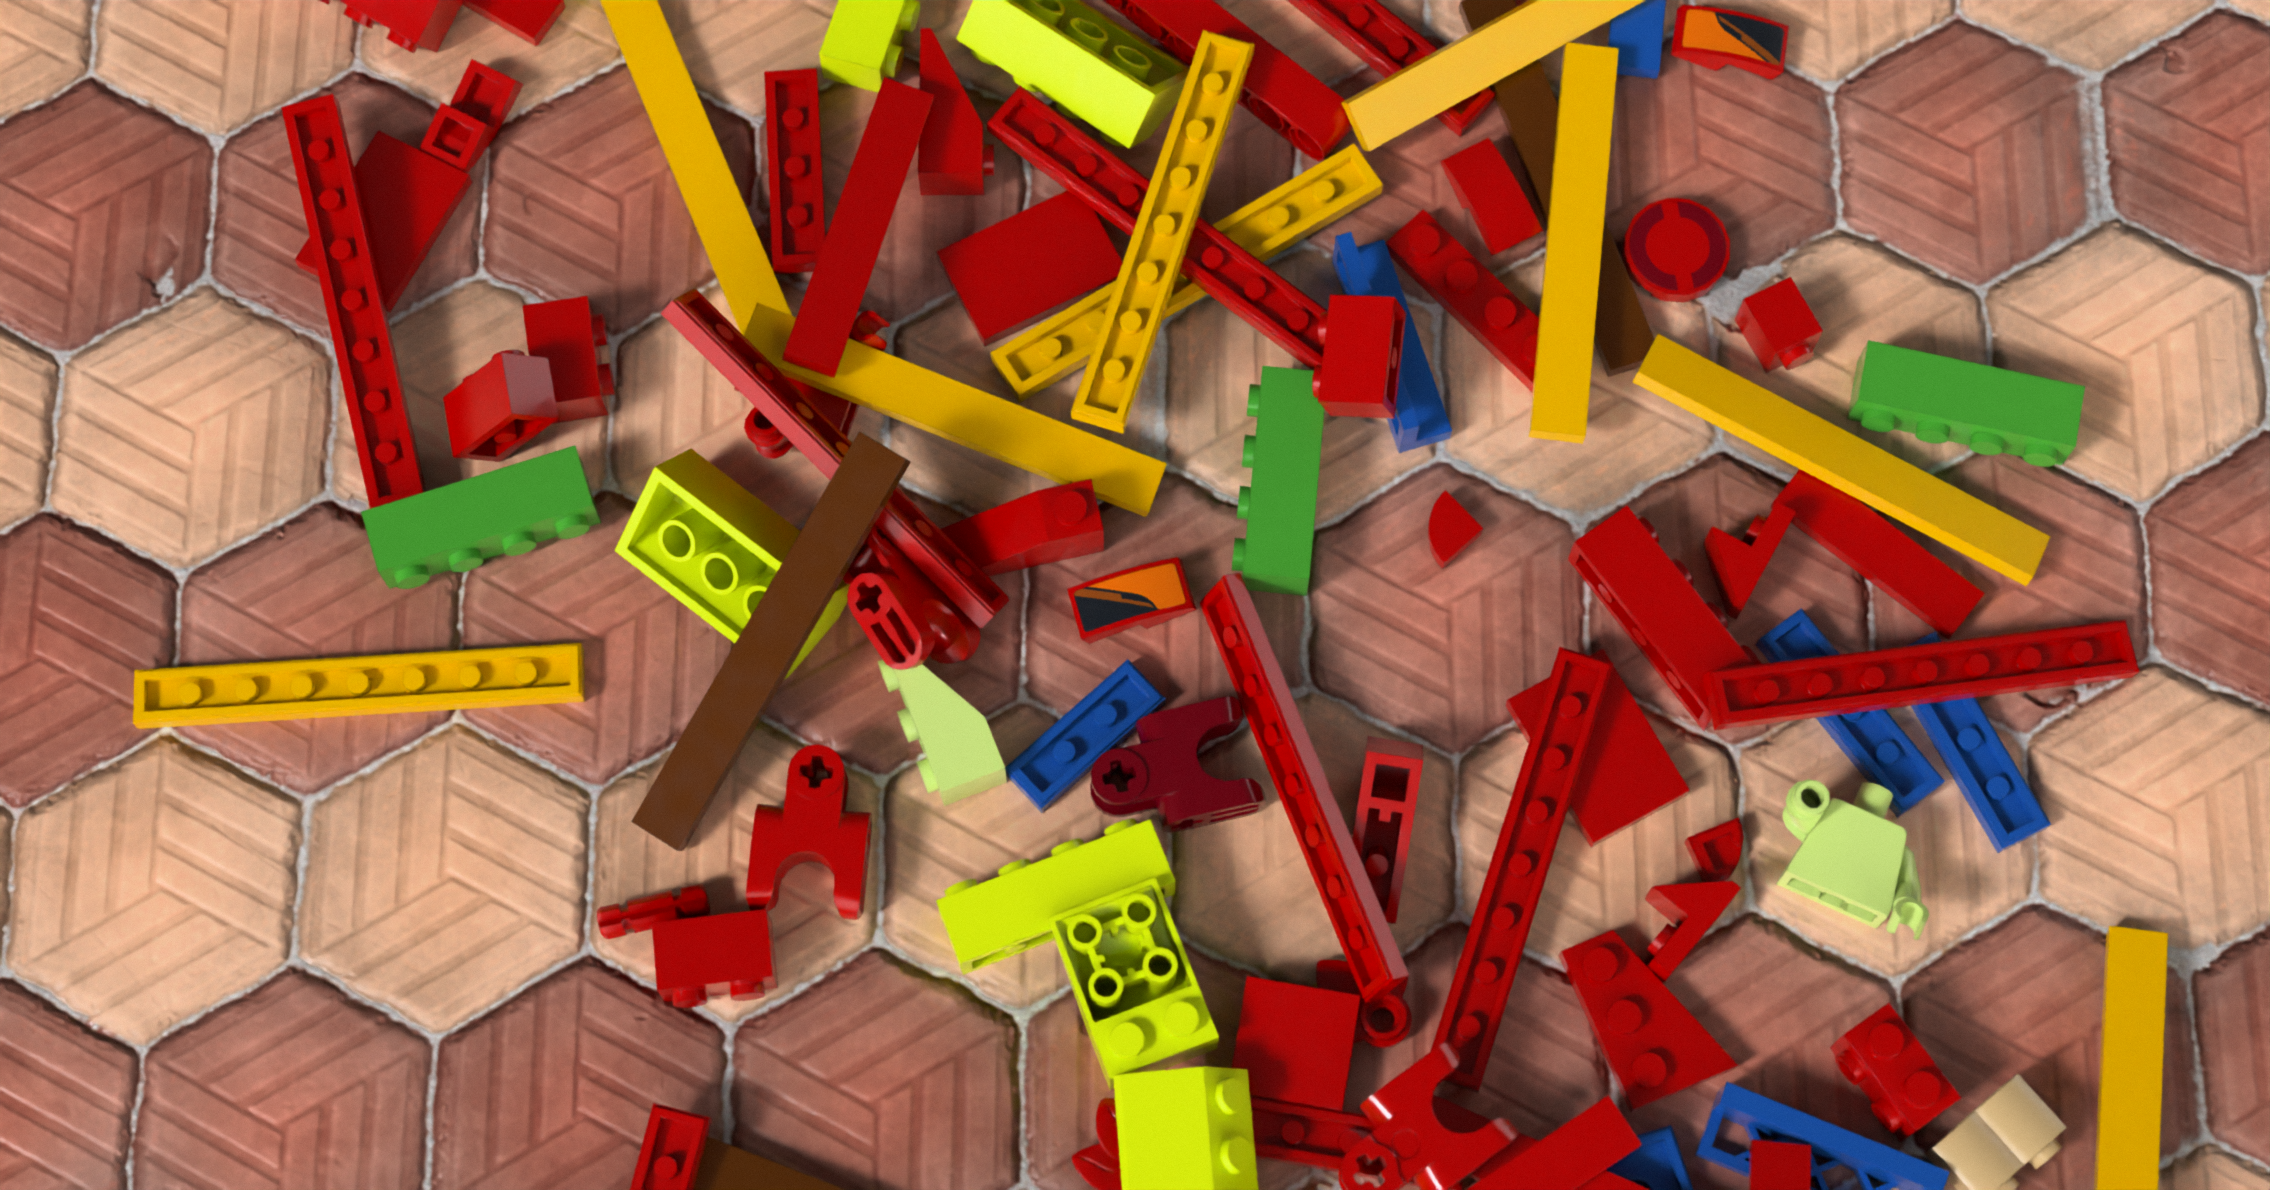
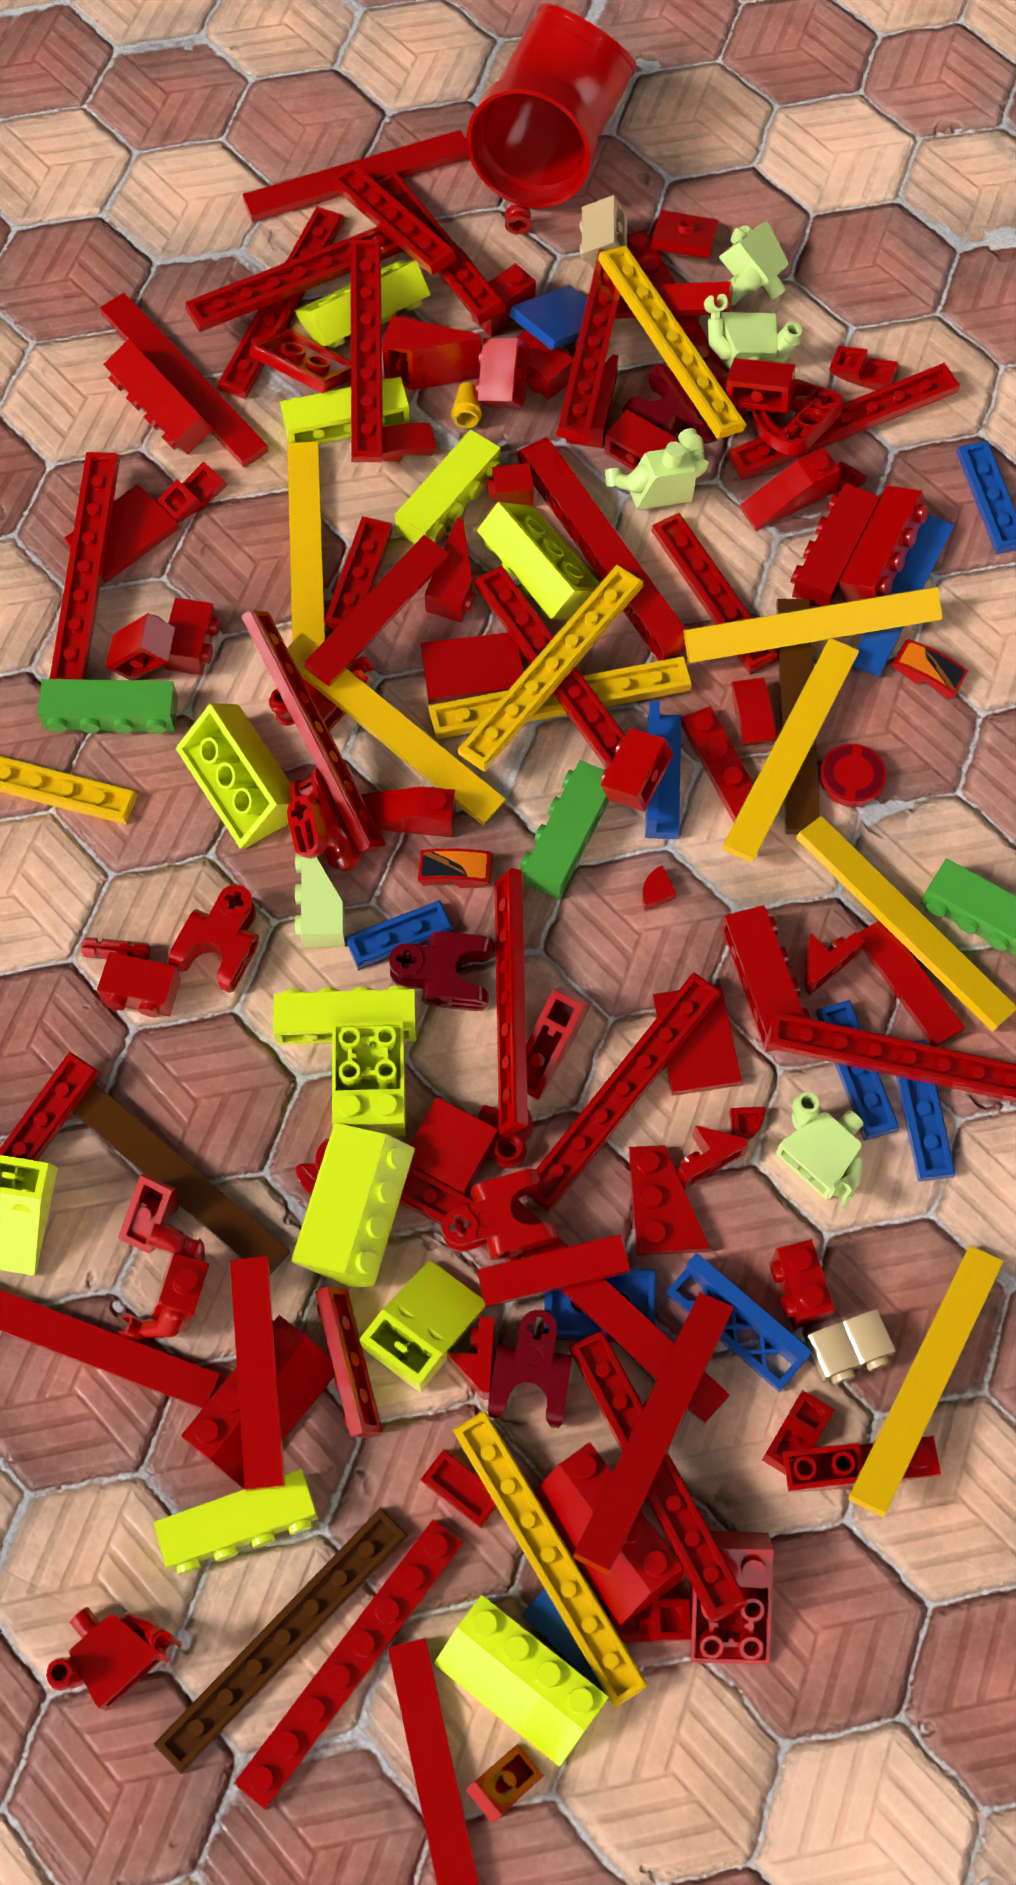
camera: 20 degrees right, 5 degrees down
reddish brown tile [631,432,911,851] -> none
red brick [1734,277,1823,373] -> none

